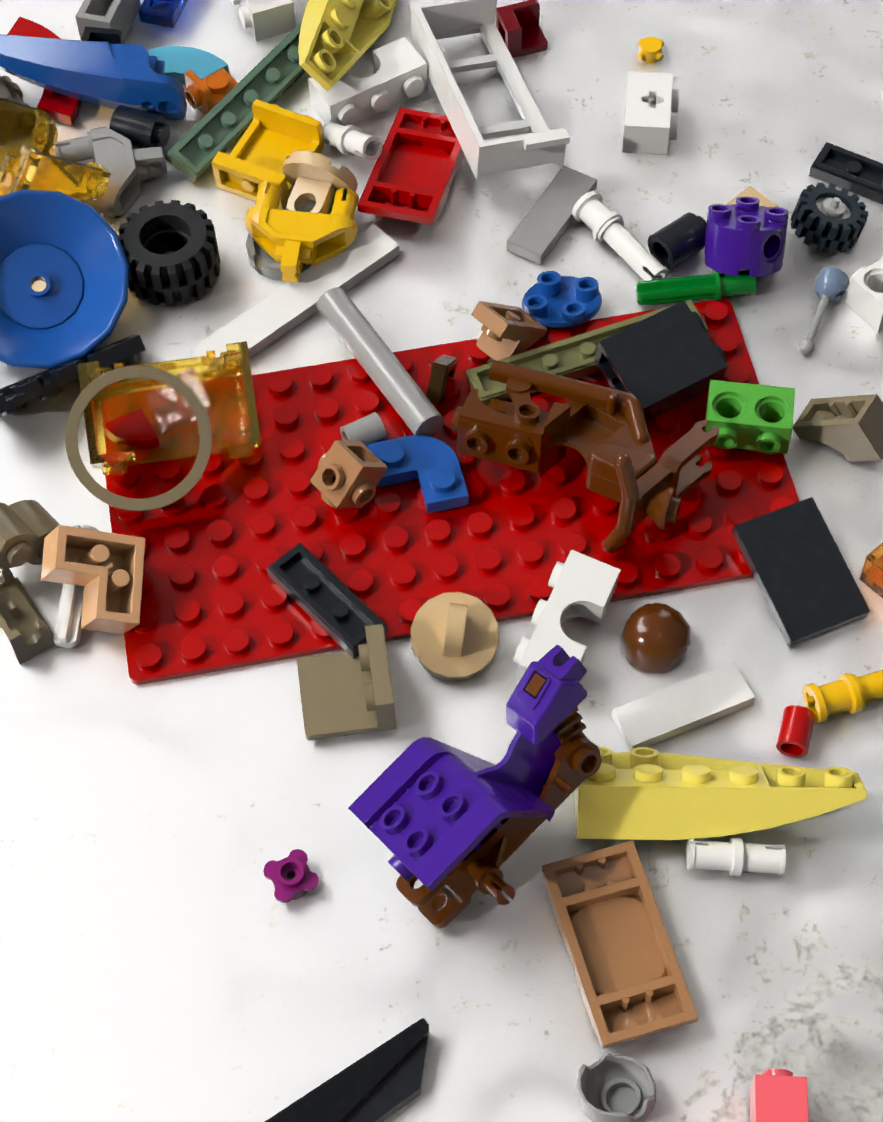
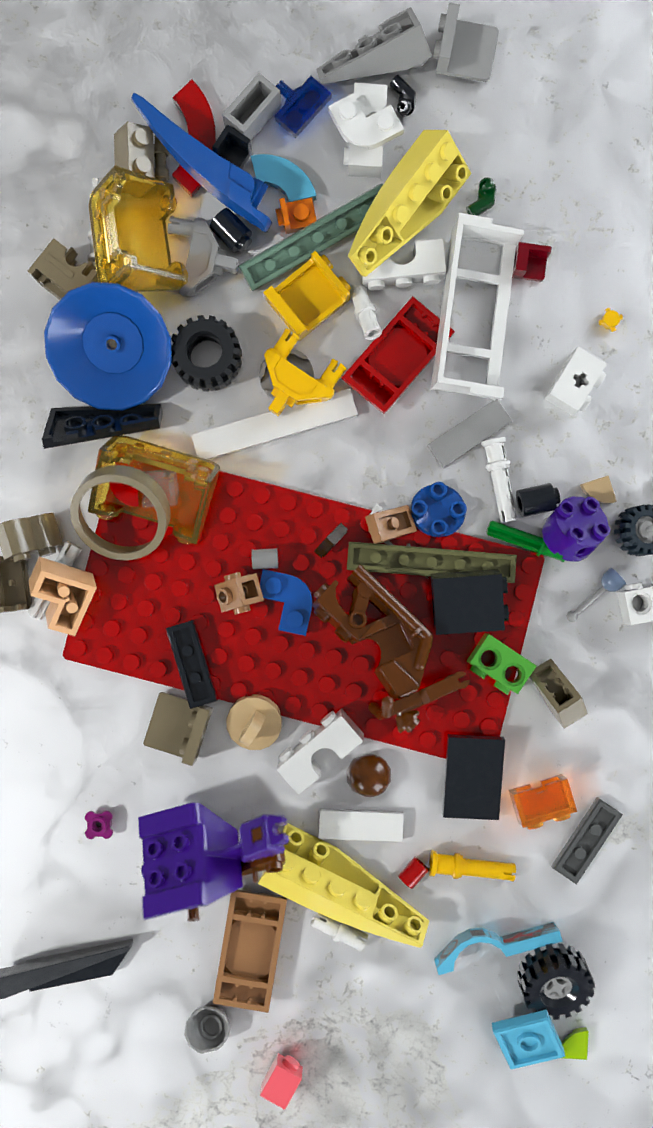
camera: 25 degrees right, 30 degrees up
tan tile [281,150,358,214] -> none
light grey piece [317,287,444,437] -> none

